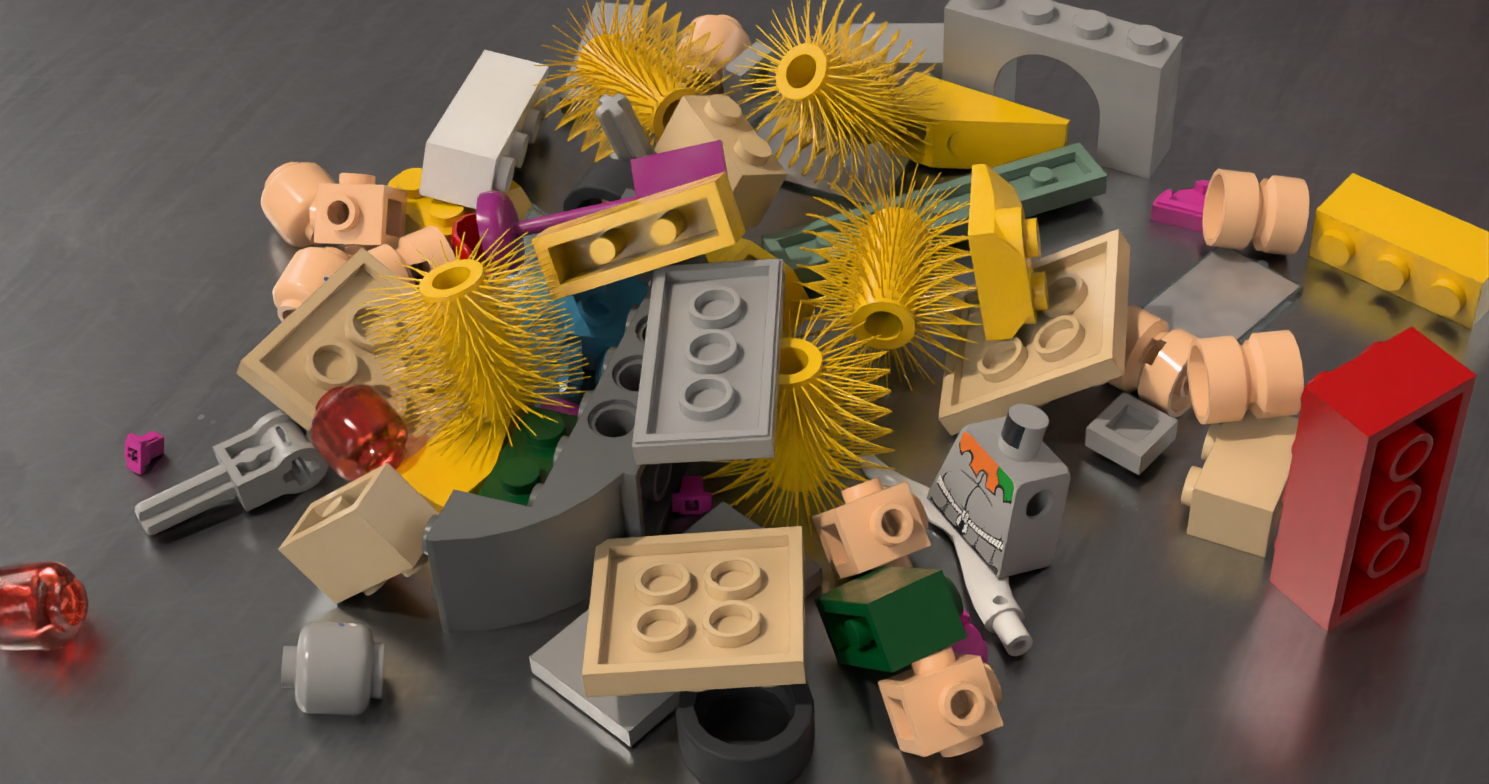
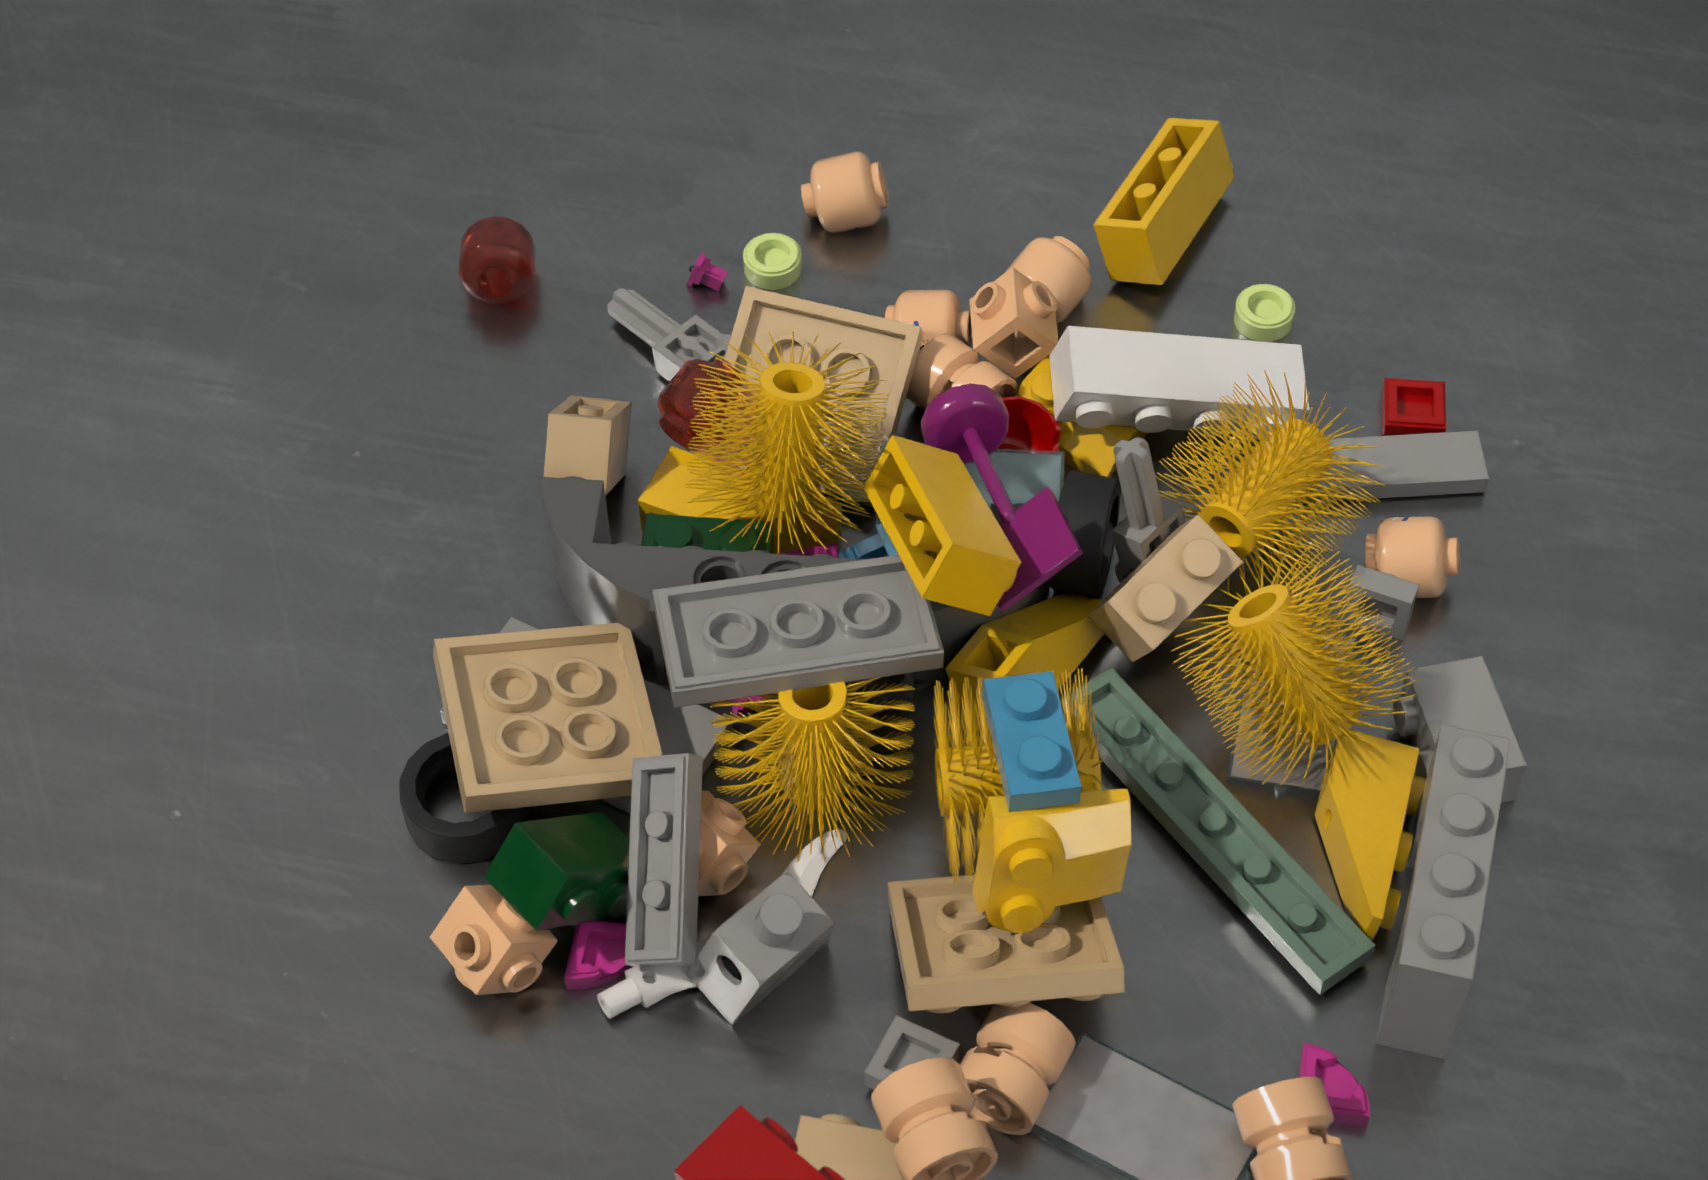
camera: 75 degrees right, 10 degrees up
light grey head [281,622,385,716] -> none
none -> light grey tile [625,753,703,967]
none -> yellowish green tile [743,233,802,290]
none -> light nougat head [801,152,889,233]
none -> dark azure plate [982,671,1082,812]
none -> yellow brick [1093,118,1235,285]
none -> yellowish green tile [1234,284,1295,342]
none -> red tile [1382,378,1446,436]

